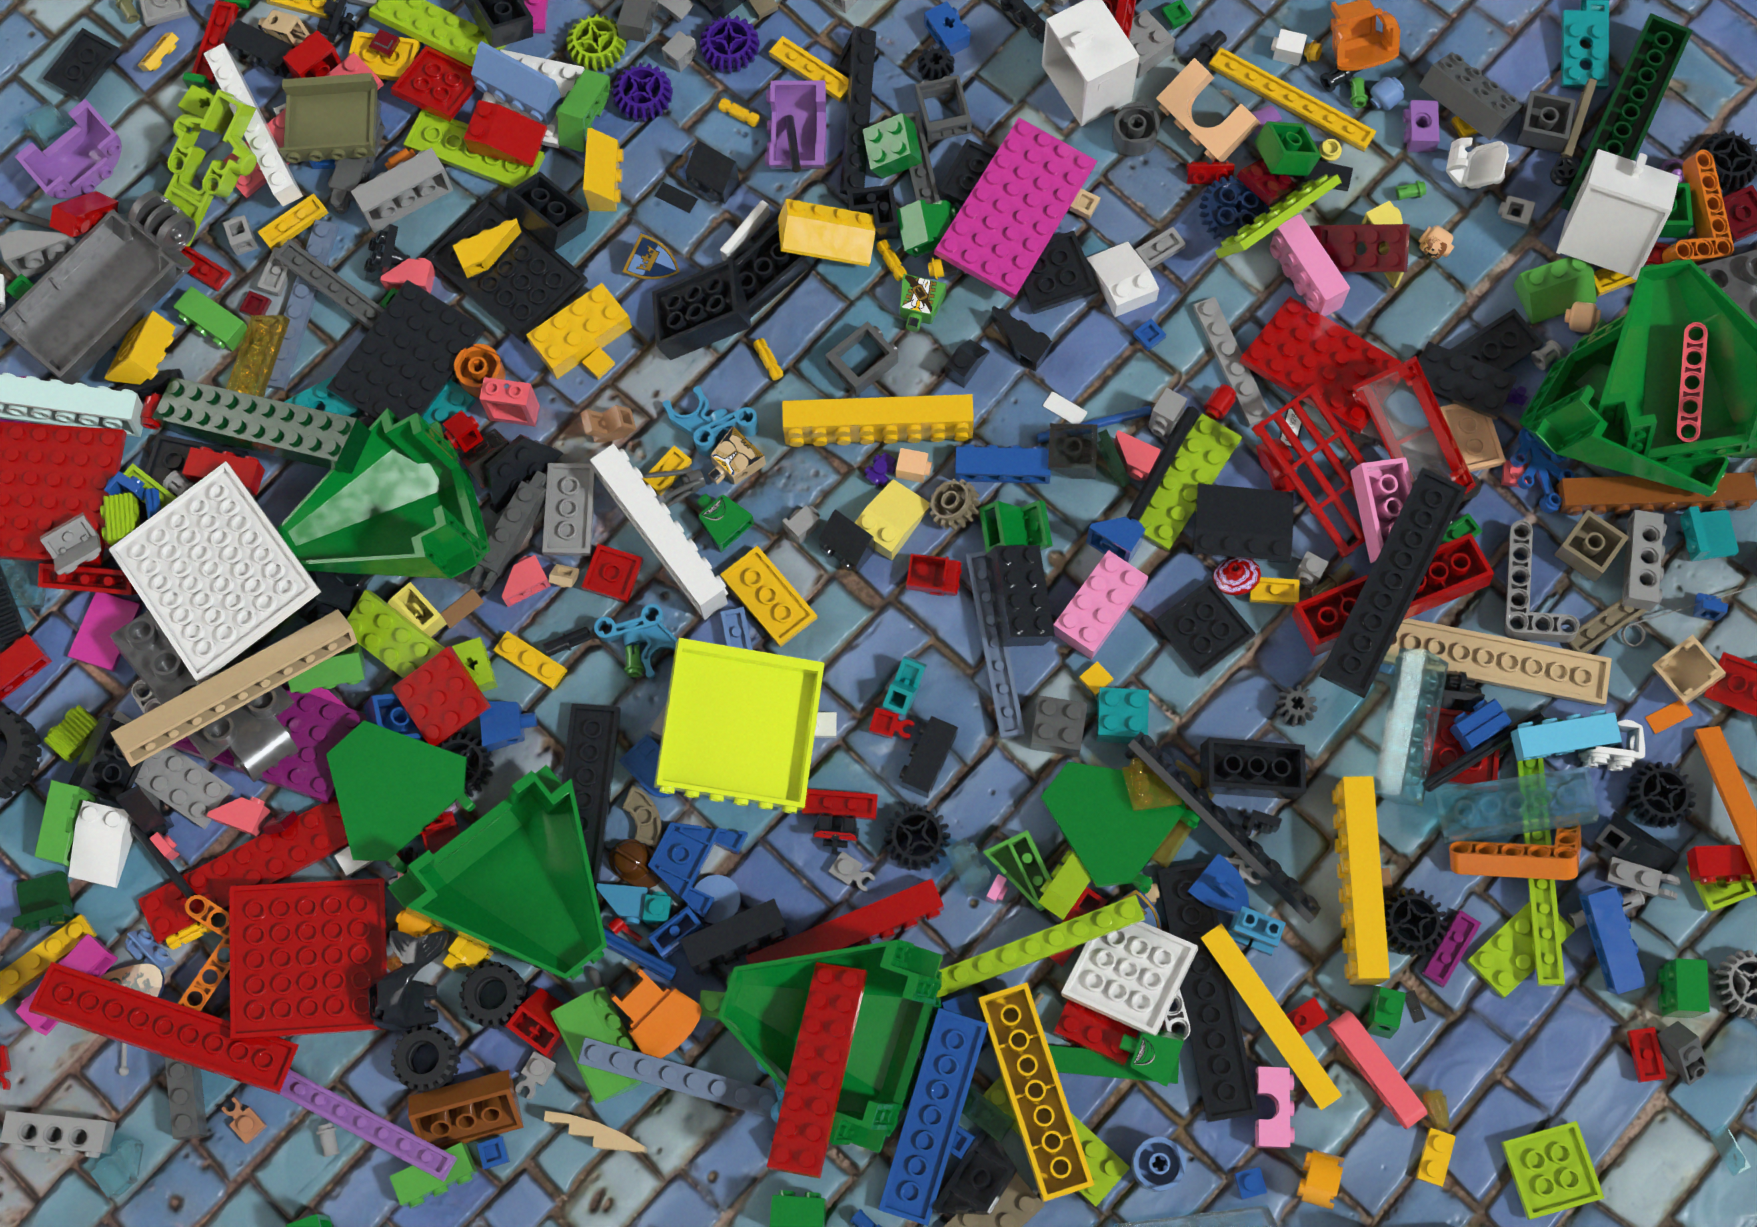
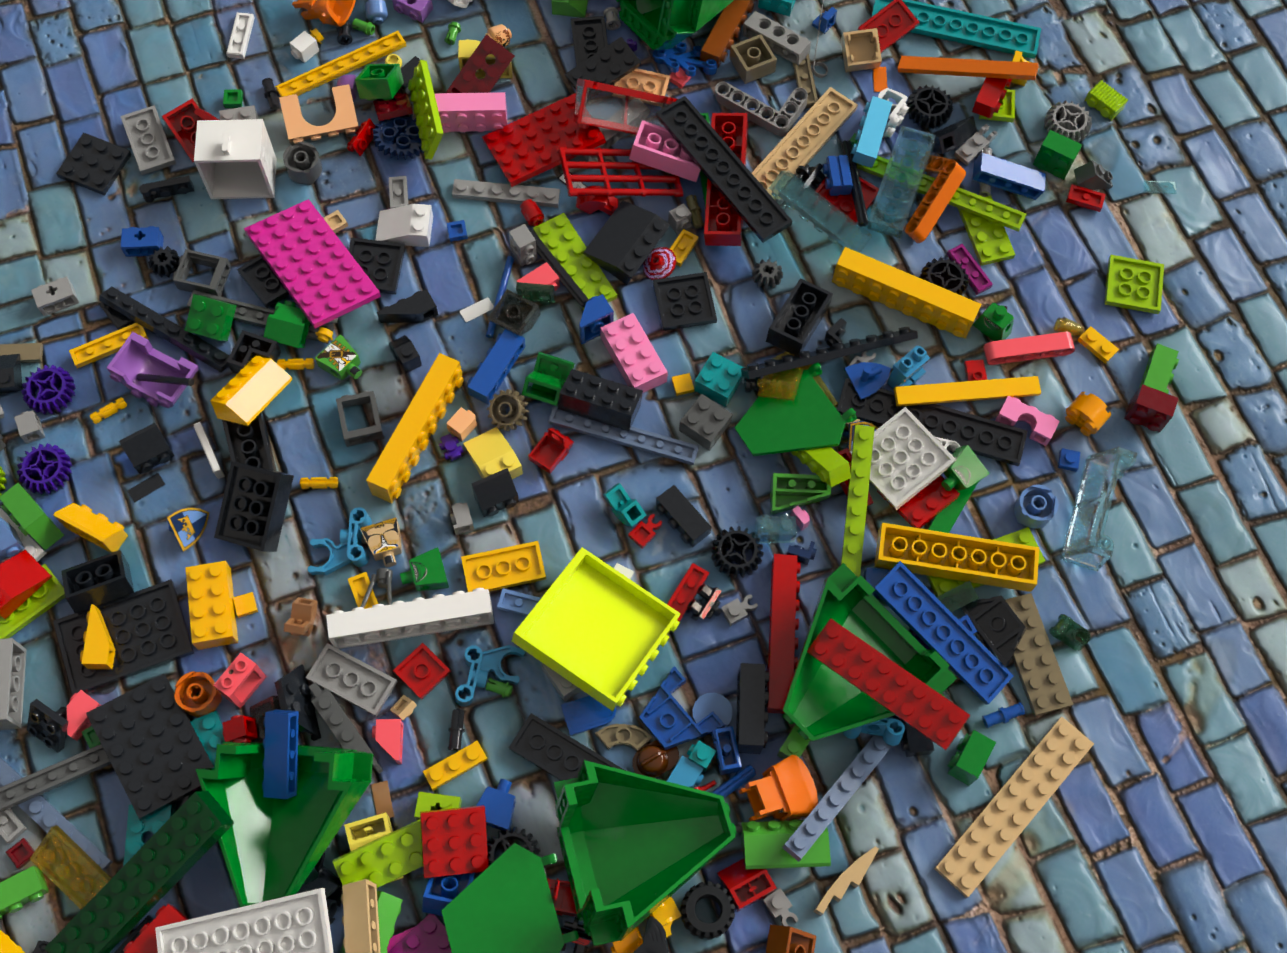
camera: 70 degrees left, 5 degrees down
none -> blue brick [262,710,299,799]
none -> dark blue bracket [786,541,817,565]

